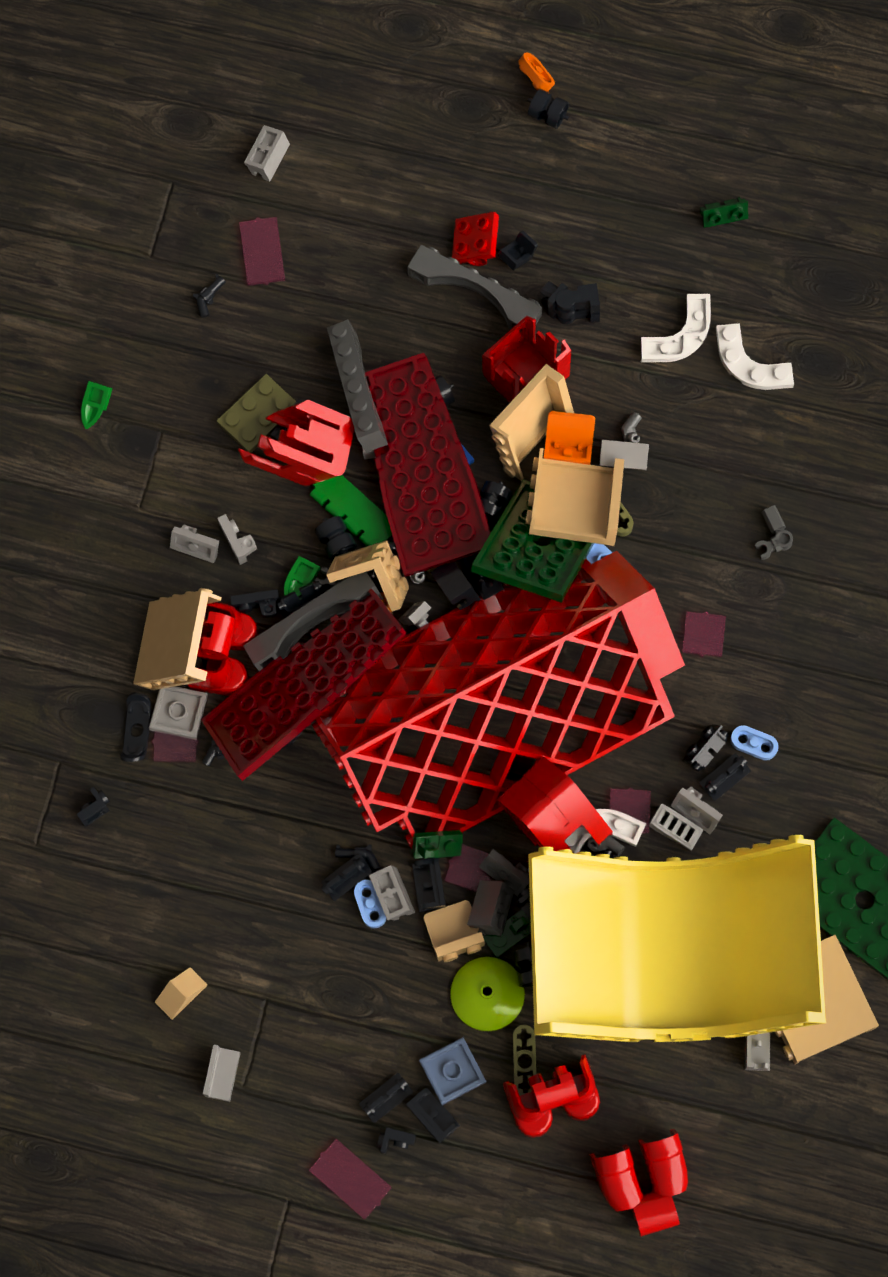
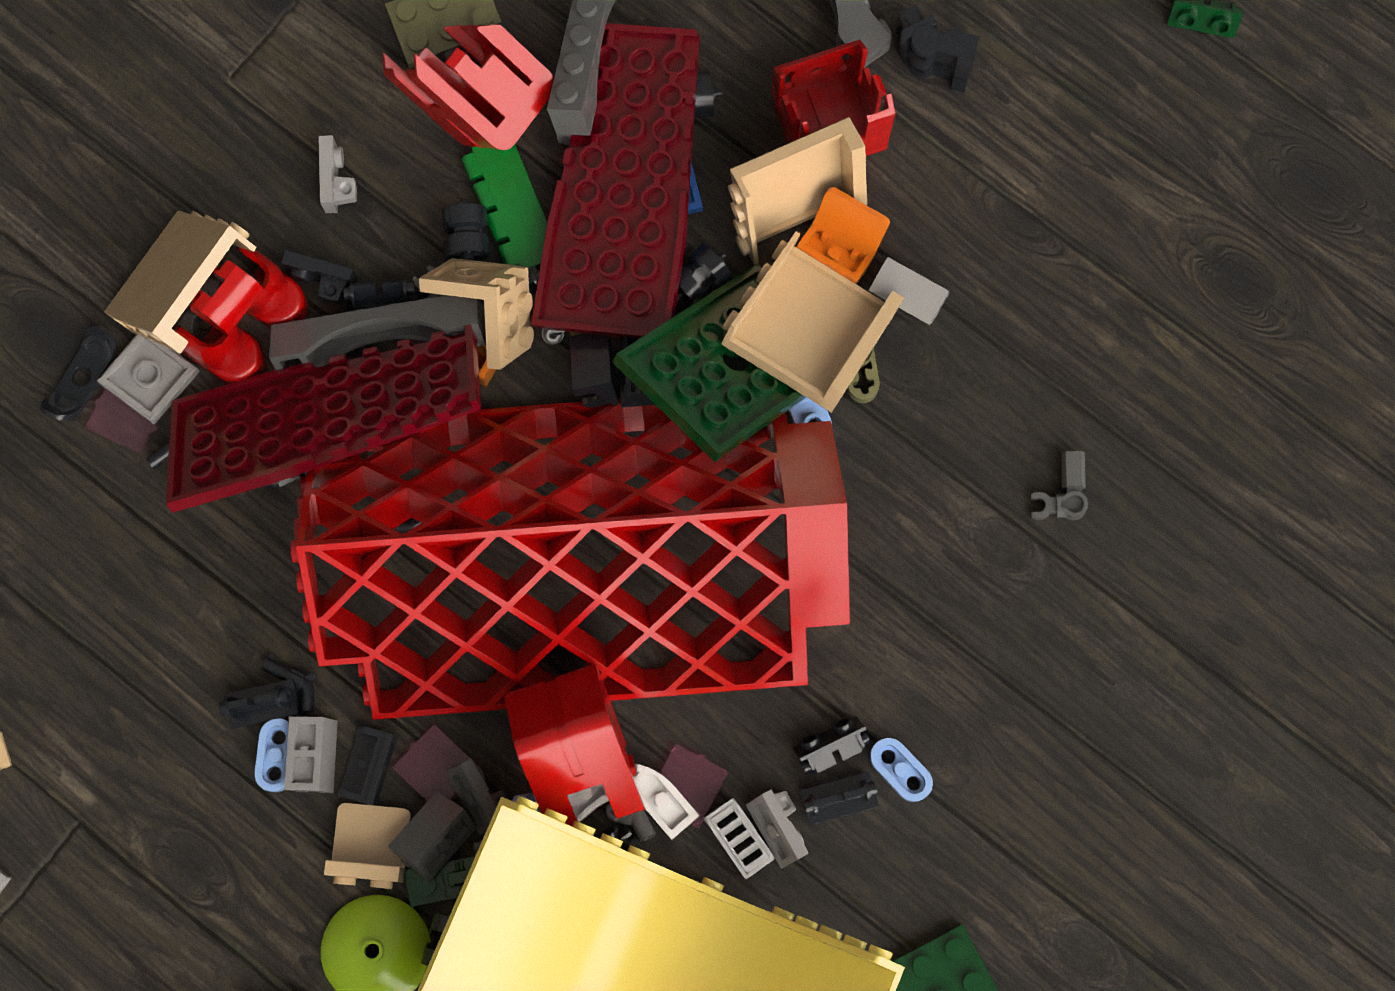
camera: 20 degrees right, 5 degrees up
light grey hinge [170,524,219,563] -> none
green plate [284,556,320,597] -> none
light grey hinge [398,601,431,629] -> none
dark green hinge [412,830,463,859] -> none
dark grey arm [621,412,642,443] -> none
white plate [641,294,711,362] -> none
clear pink piece [682,611,726,657] -> none
white plate [716,323,794,390] -> none

